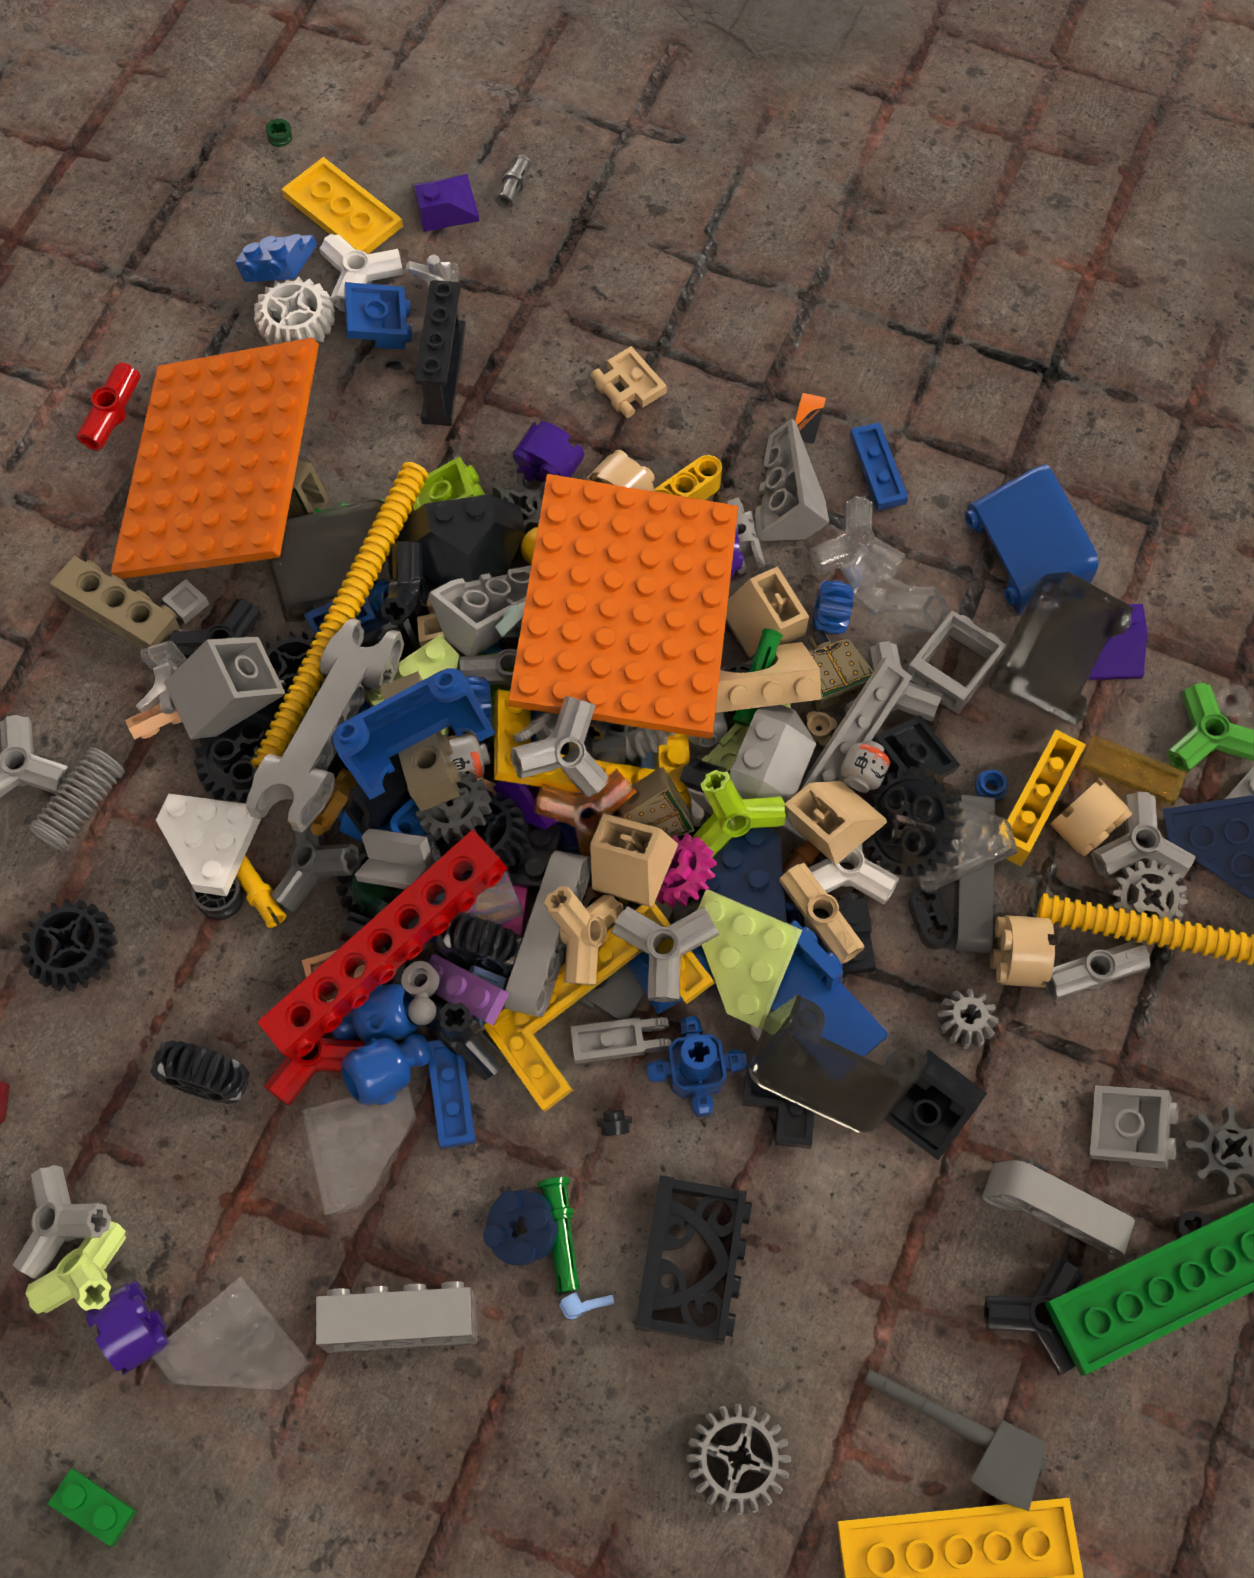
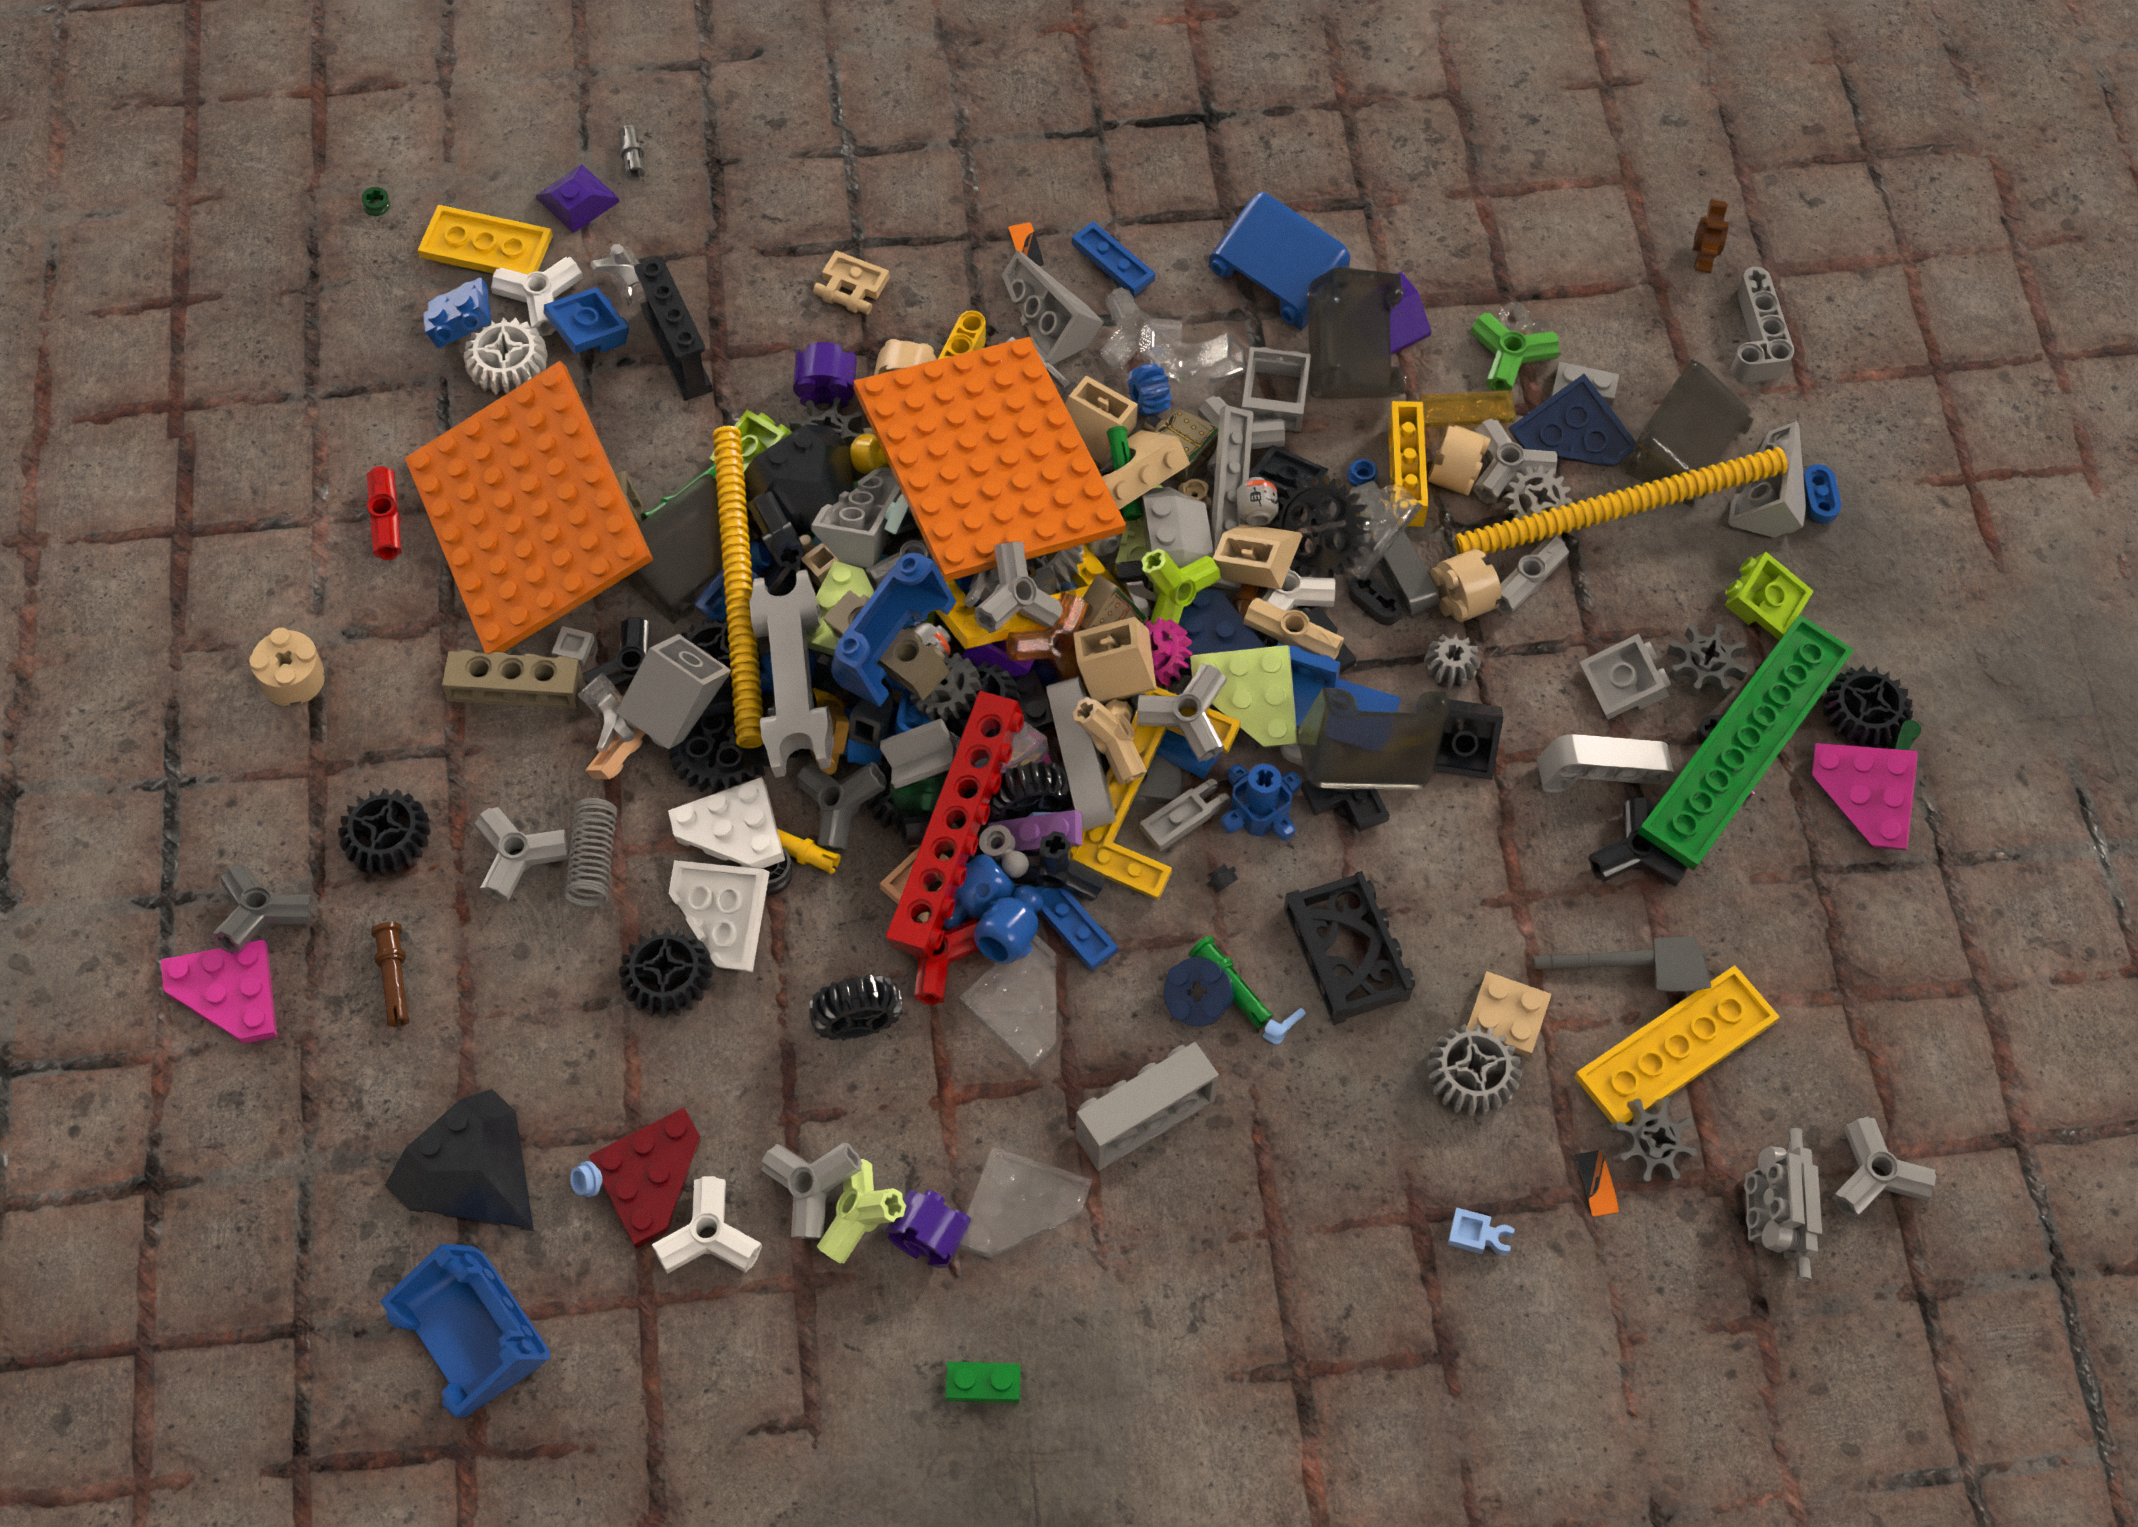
camera: 30 degrees left, 5 degrees down
none -> white plate [669,860,770,972]
none -> tan plate [1467,971,1552,1058]

